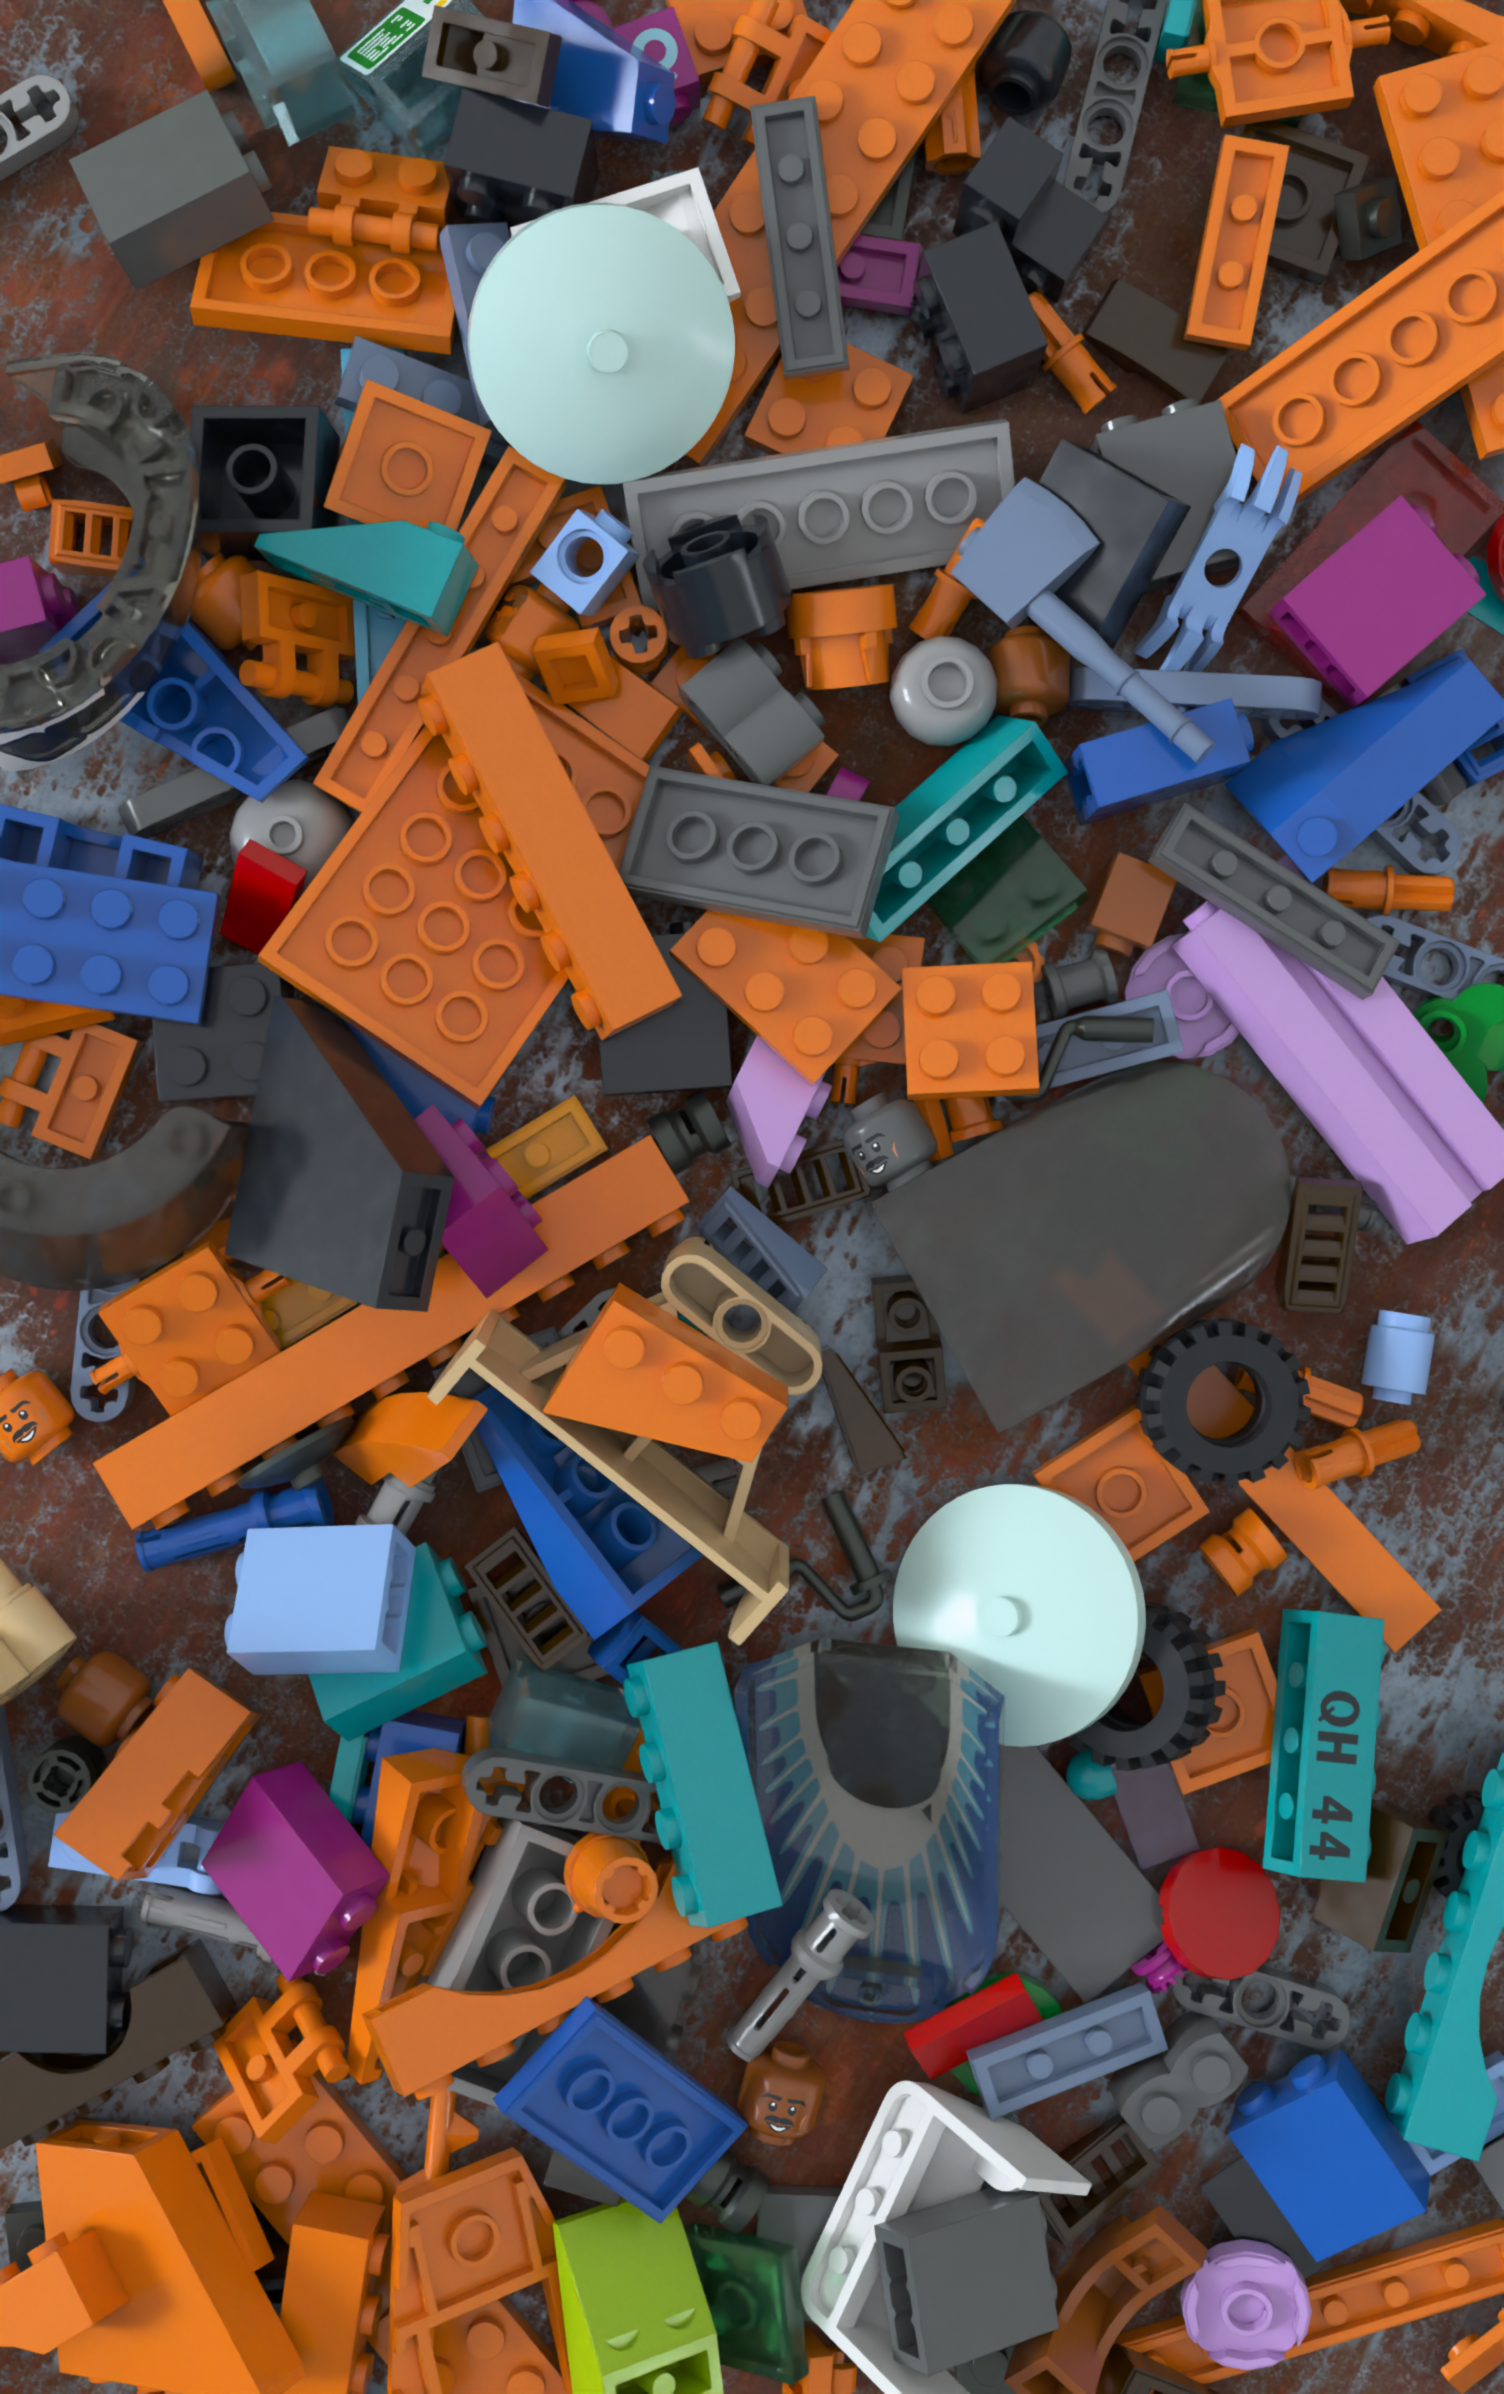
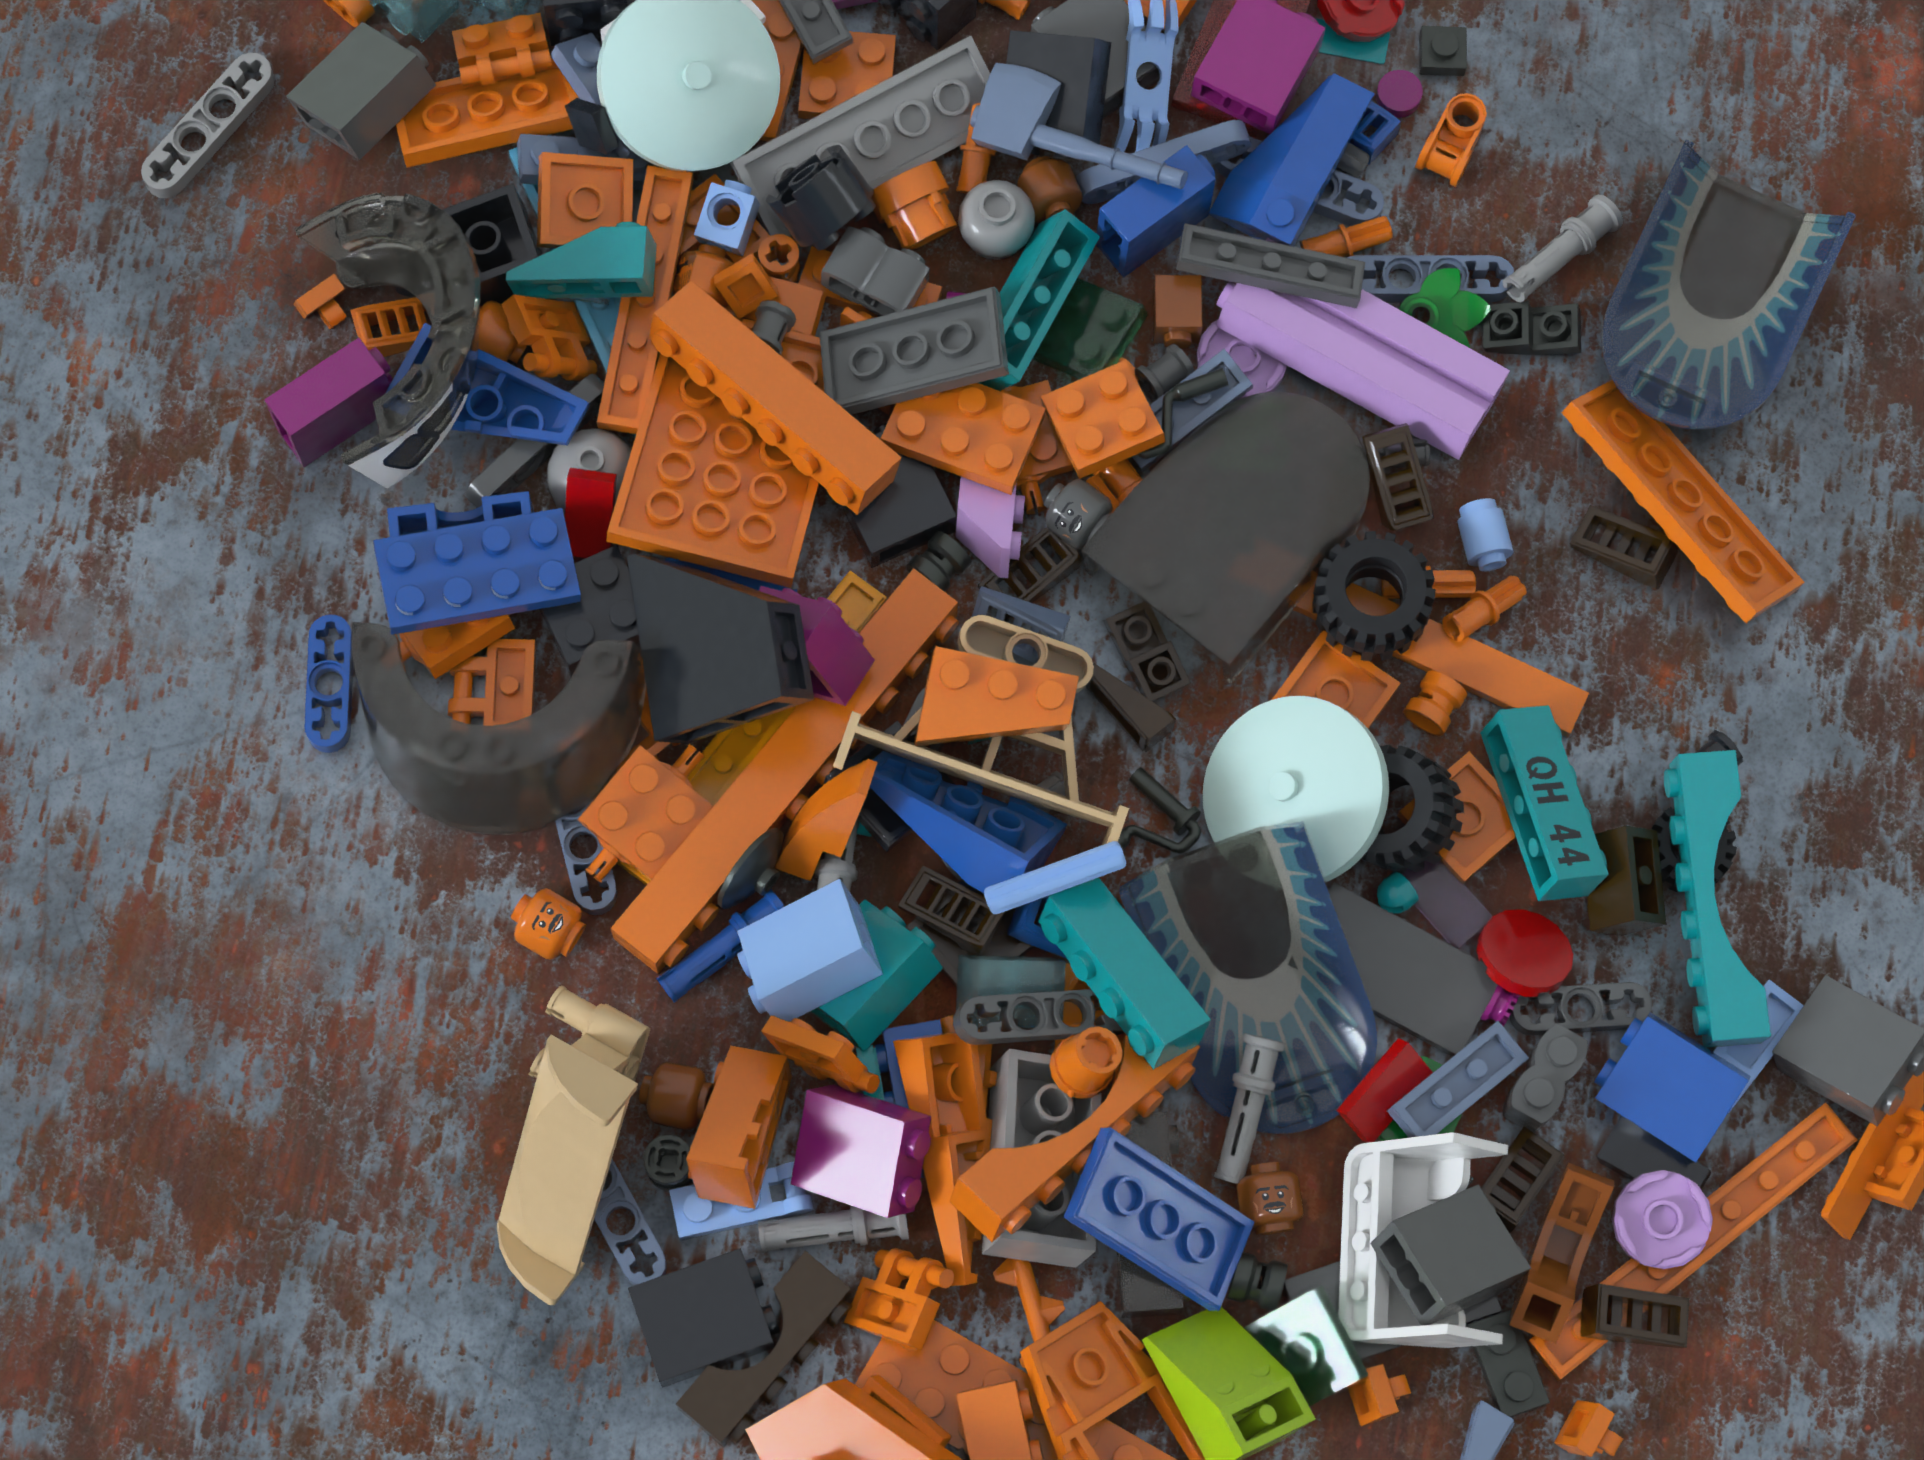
camera: 25 degrees left, 15 degrees down
none -> black tile [565,98,619,154]
none -> dark grey bush [752,300,796,355]
none -> orange plate [761,1015,880,1093]
none -> light blue axle [984,841,1126,914]

